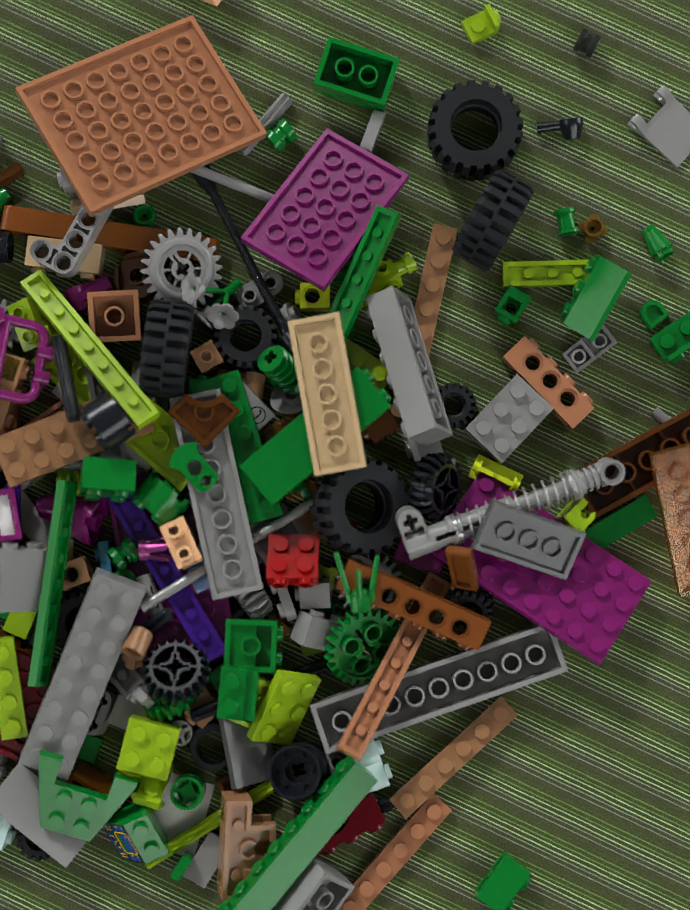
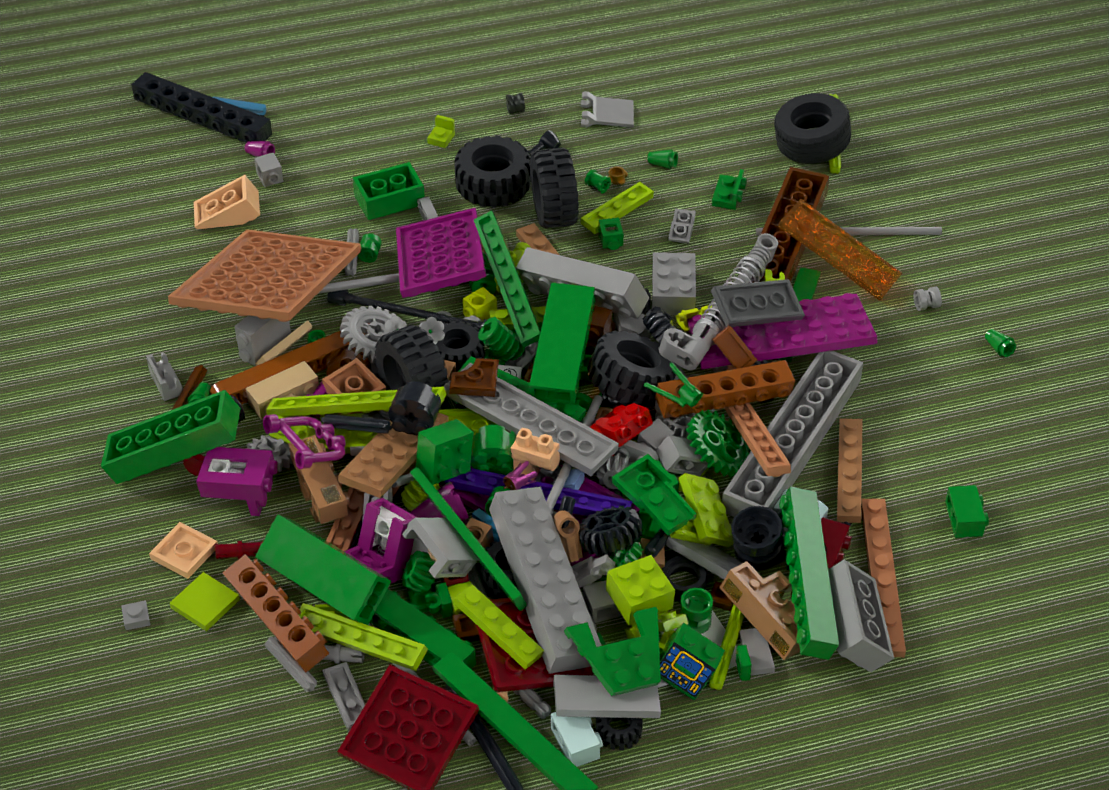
camera: 45 degrees left, 40 degrees down
light grey beam [30,205,114,278] -> none
green piece [169,442,219,493] -> none
tan plate [288,312,367,476] -> none
nougat brick [501,336,594,431] -> none
green slope [560,254,632,341] -> none
green tile [639,300,670,331] -> none

